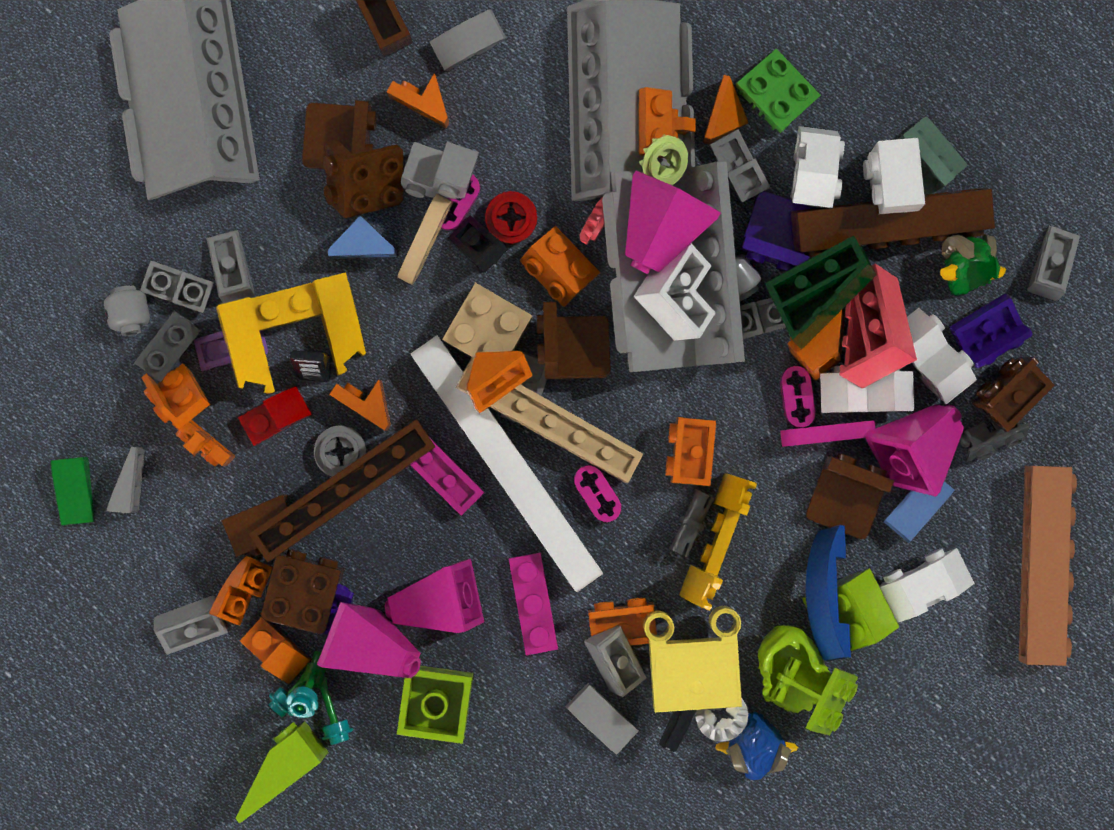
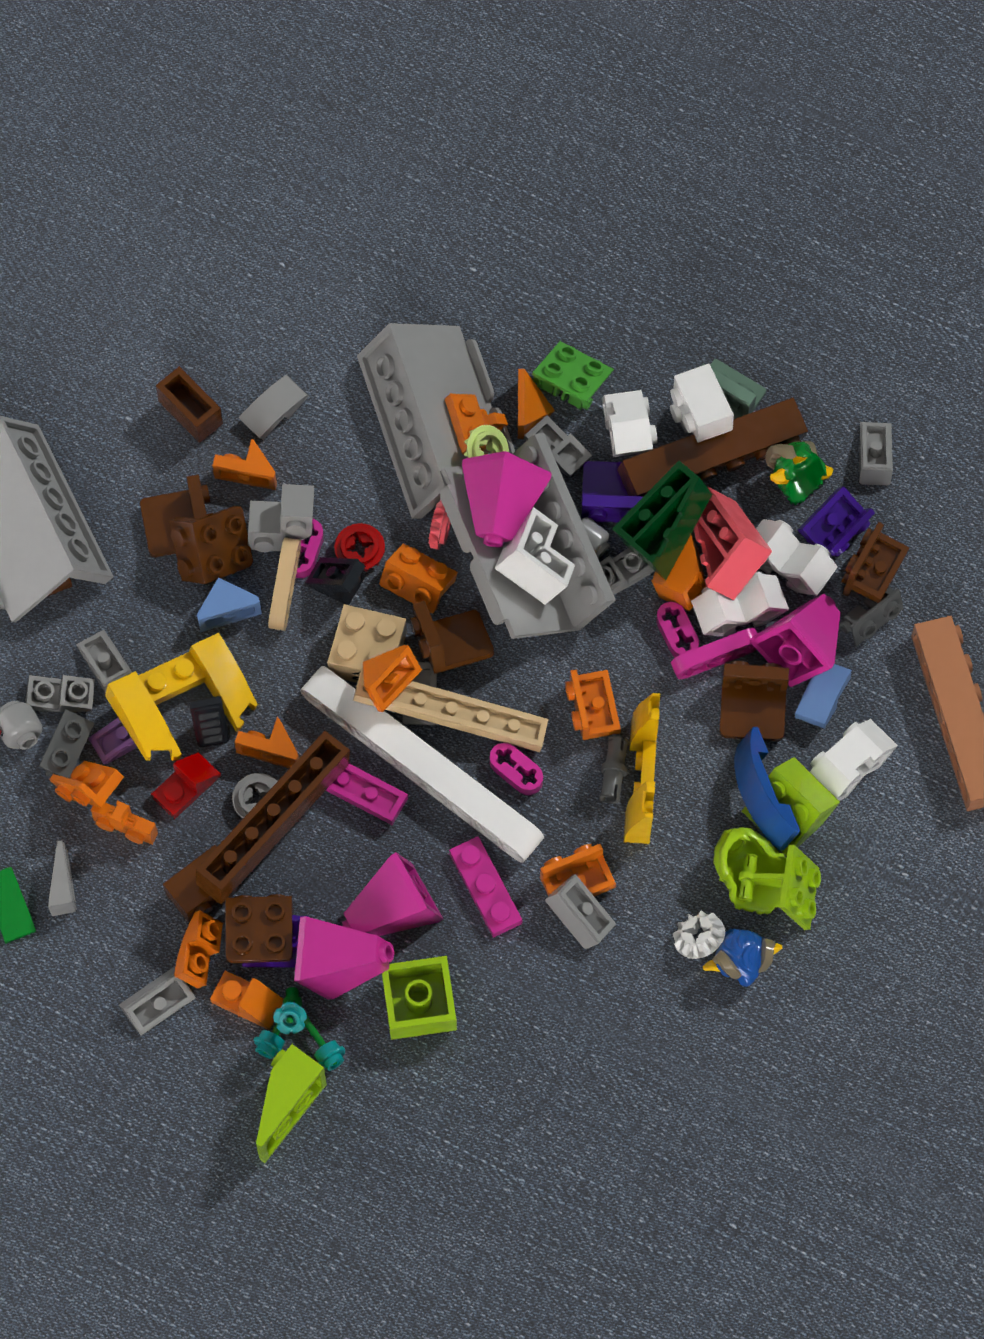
camera: 15 degrees left, 20 degrees down
light grey slope [565,683,639,755] -> none
light yellow piece [643,606,742,752] -> none

